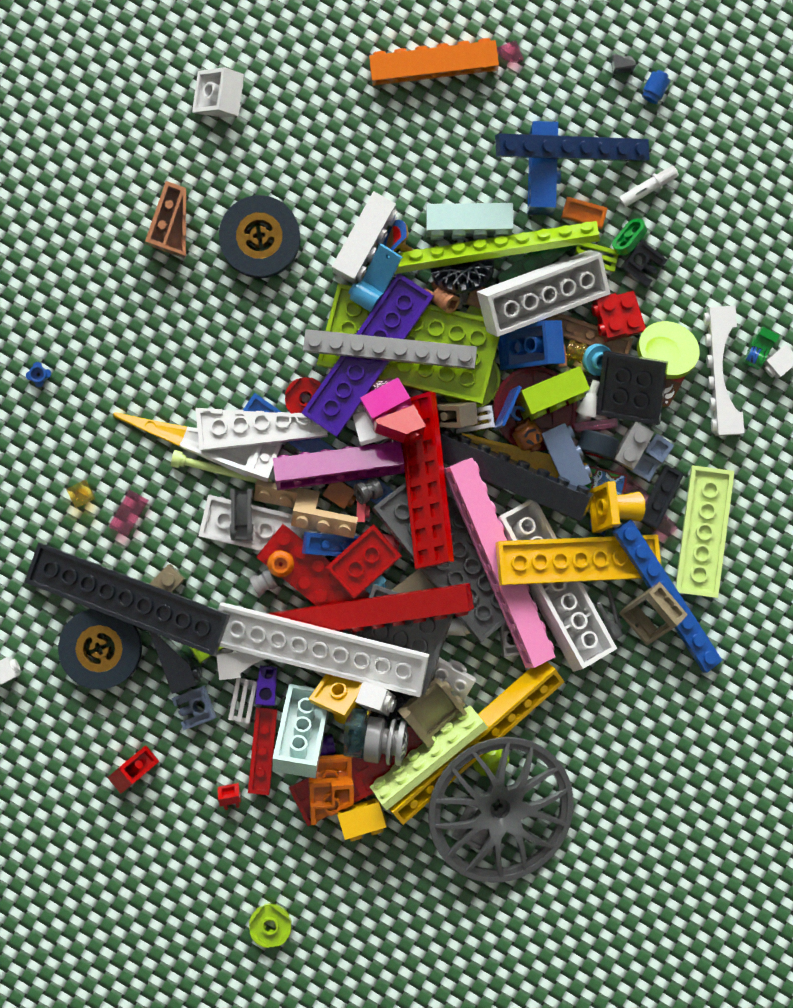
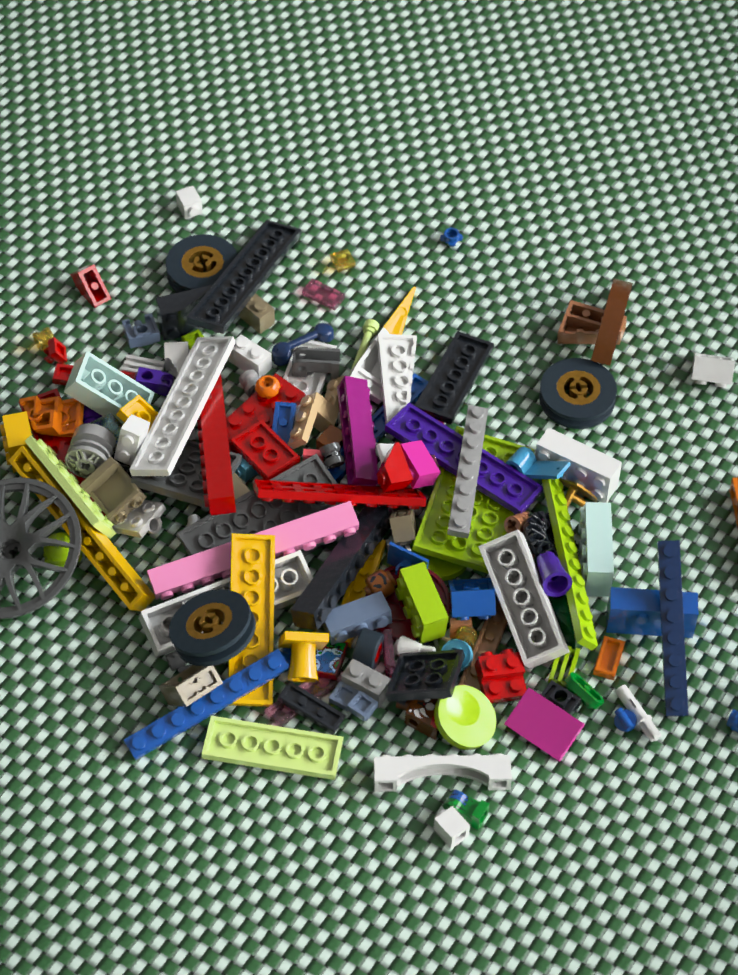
camera: 90 degrees right, 35 degrees down
none -> clear yellow wheel [32,327,54,351]
none -> black wheel [169,589,256,666]
none -> white brick [229,335,272,378]
none -> dark blue piece [272,323,334,366]
none -> black plate [415,331,494,425]
none -> dark pink tile [504,688,585,762]
none -> dark purple plant [536,551,572,597]
none -> reddish brown arch [591,278,633,366]
none -> blue plate [614,708,637,732]

